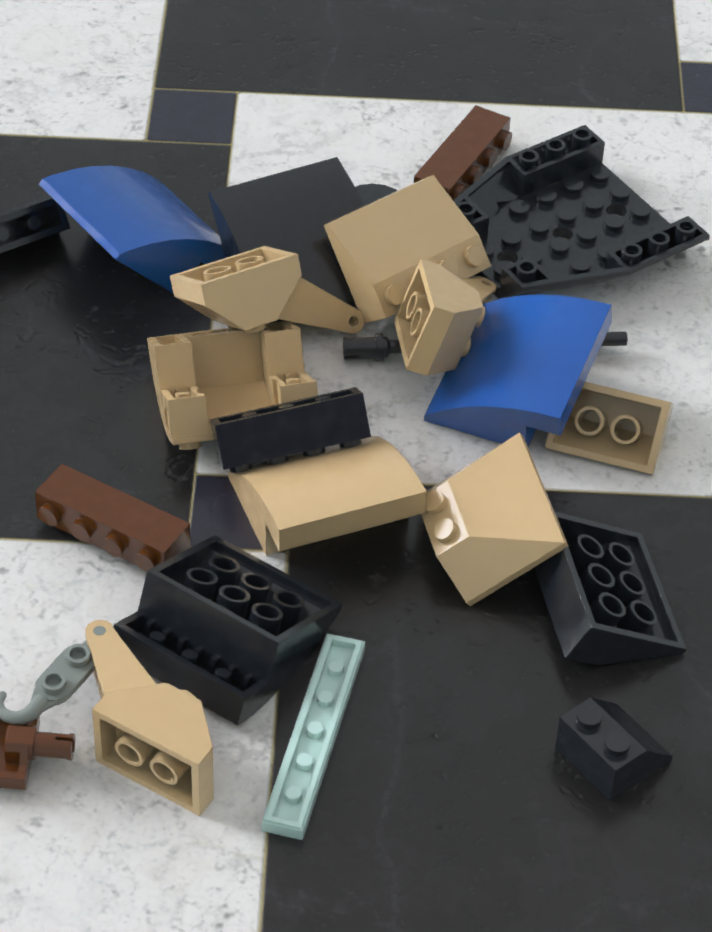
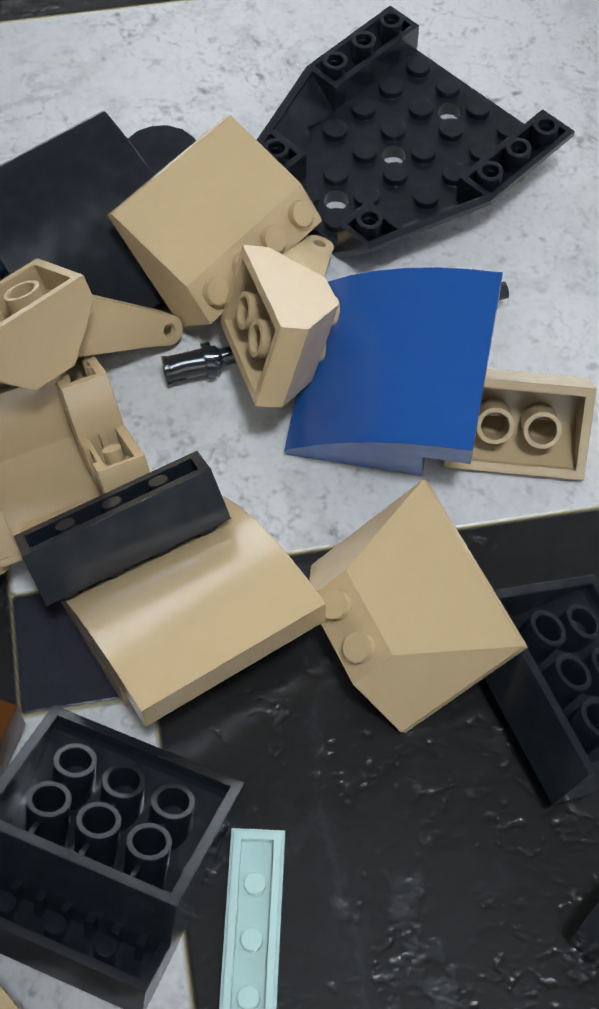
camera: 10 degrees left, 15 degrees up
reddish brown brick [414,105,512,200] -> none

